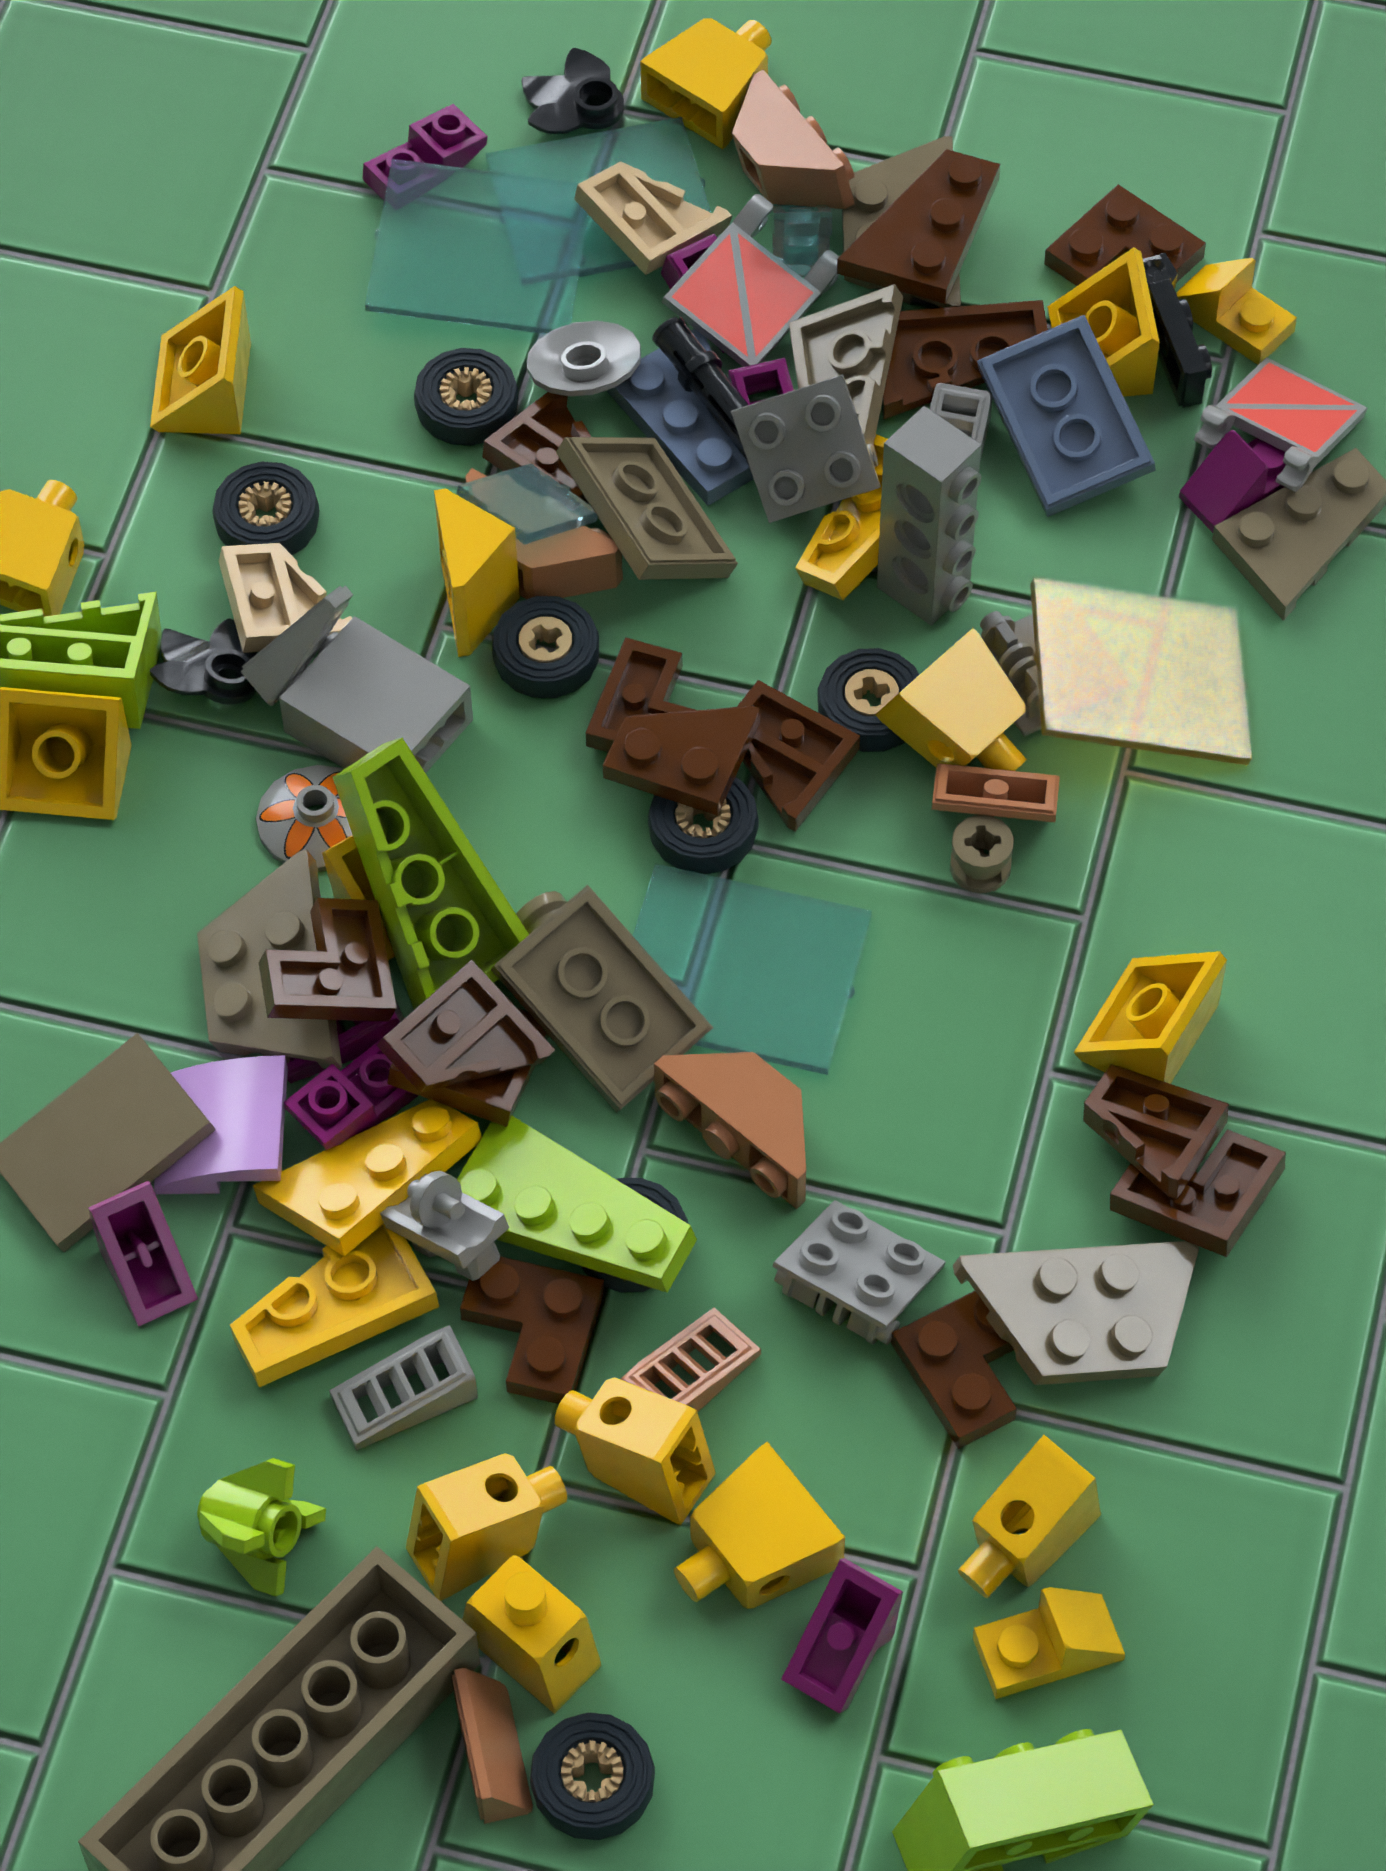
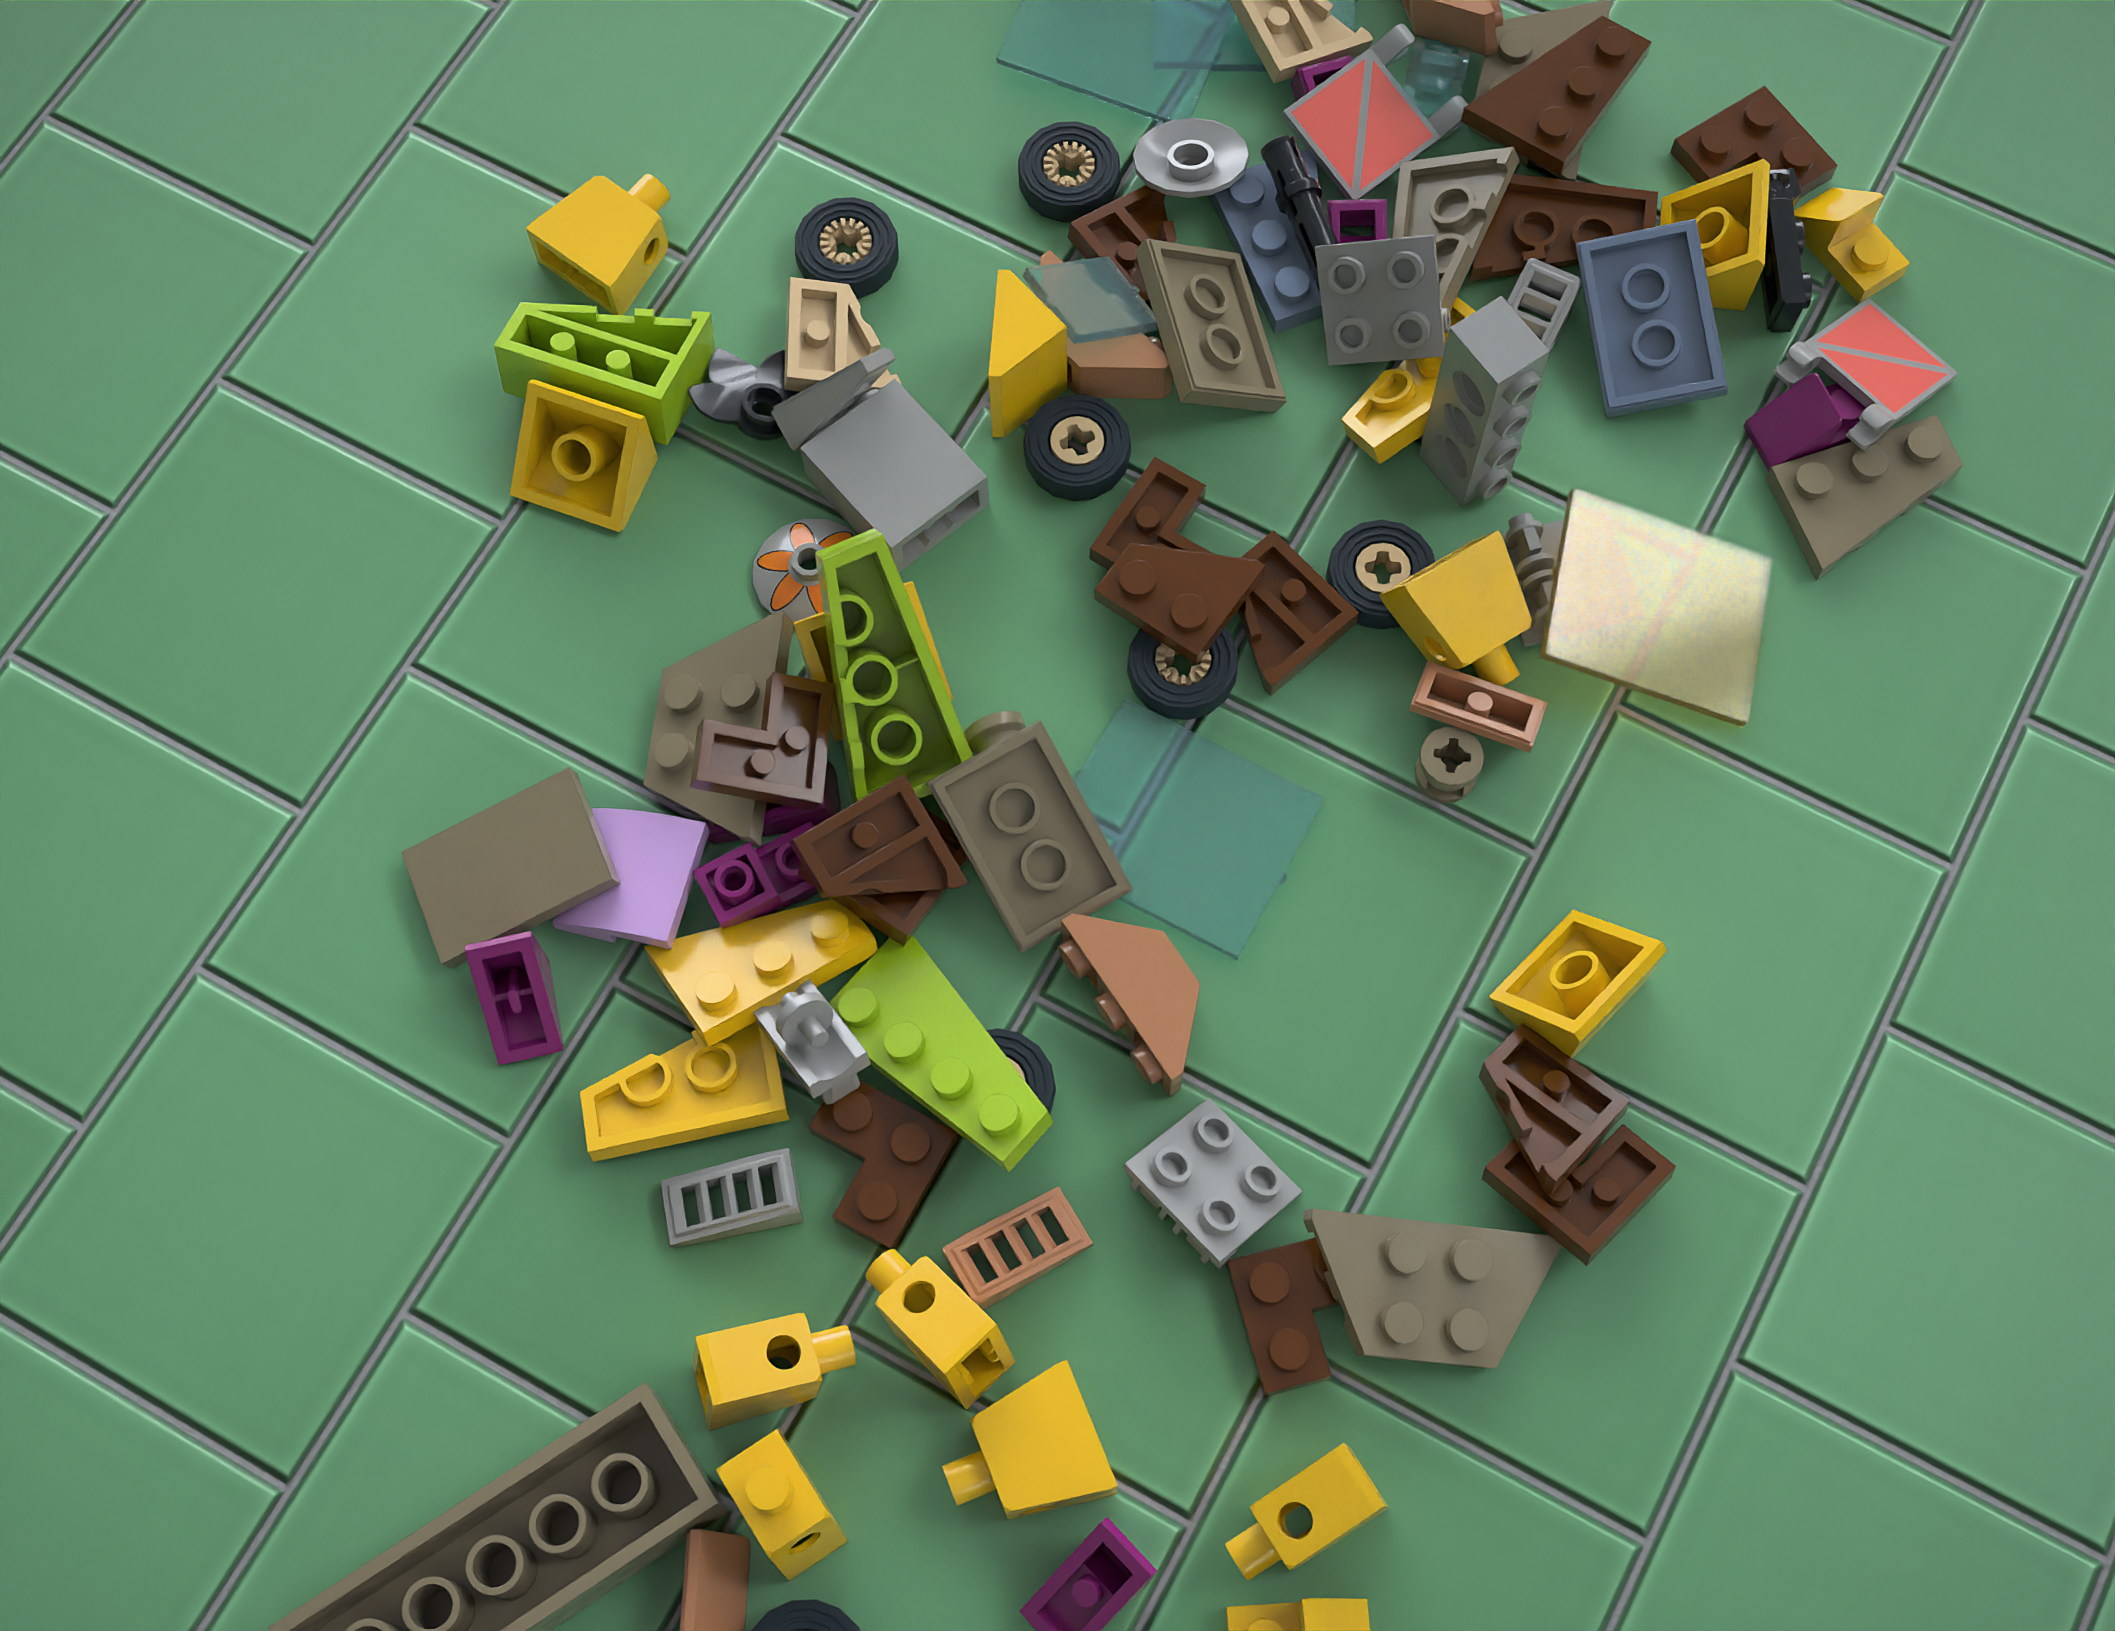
camera: 15 degrees right, 10 degrees up
yellow slope [150,286,251,434] -> none
lime brick [197,1458,326,1597] -> none

